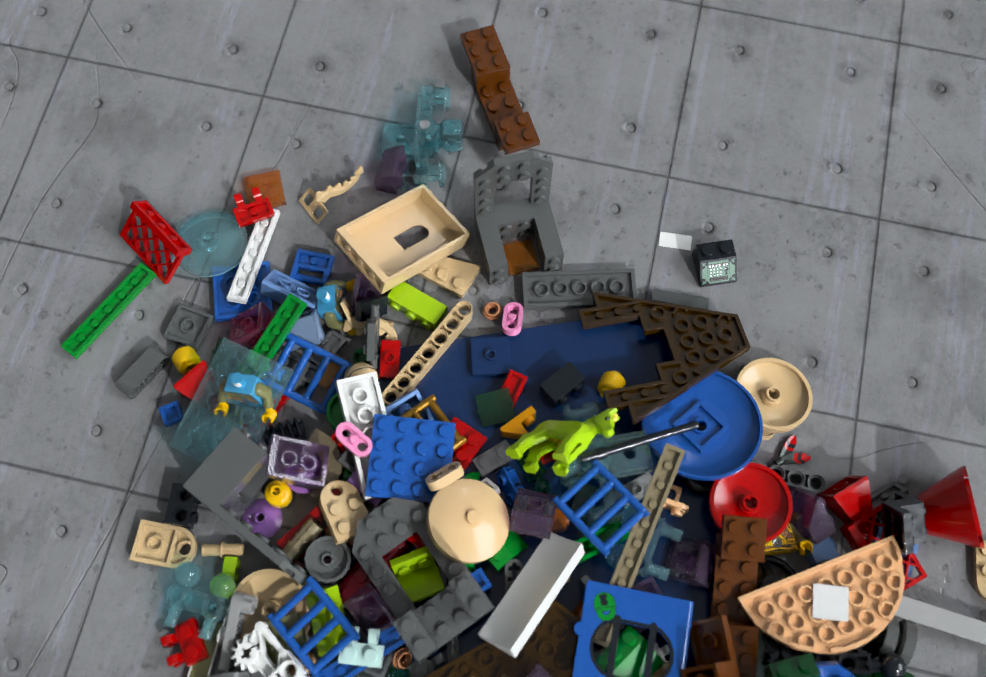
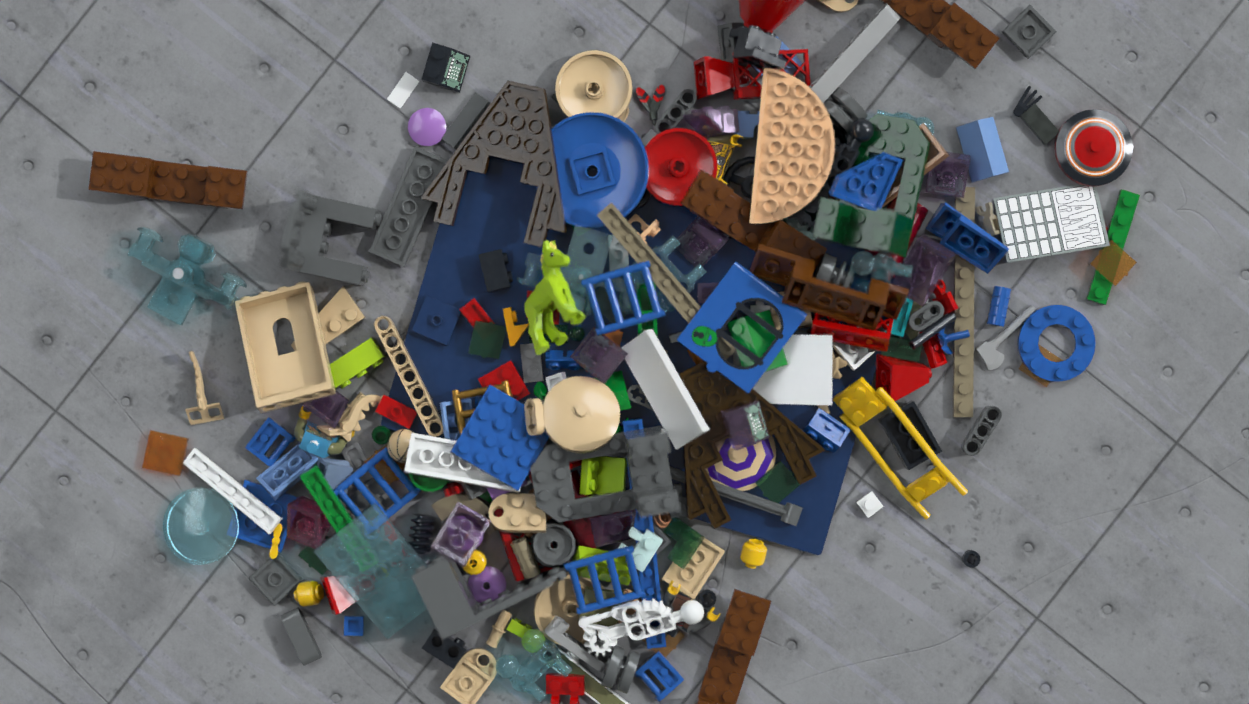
camera: 65 degrees left, 20 degrees up
green plate [60,262,156,360] -> none
red fence [120,200,192,284] -> none
torso [214,372,277,423] -> none
red plate [232,187,275,228] -> none
bright pink plate [335,422,372,458] -> none
black tile [355,294,388,322] -> none
dark grey plate [363,303,380,369] -> none
clear purple slope [374,145,408,195] -> none
nougat plate [483,302,502,320] -> none
bright pink plate [502,302,523,336] -> none
clear orange piece [503,239,539,276] -> none
black bar [580,421,699,463] -> none
yellow head [597,371,626,398] -> none
white sticker [813,583,849,622] -> none
none -> yellow piece [269,523,282,559]
none -> medium lavender dish [408,108,446,146]

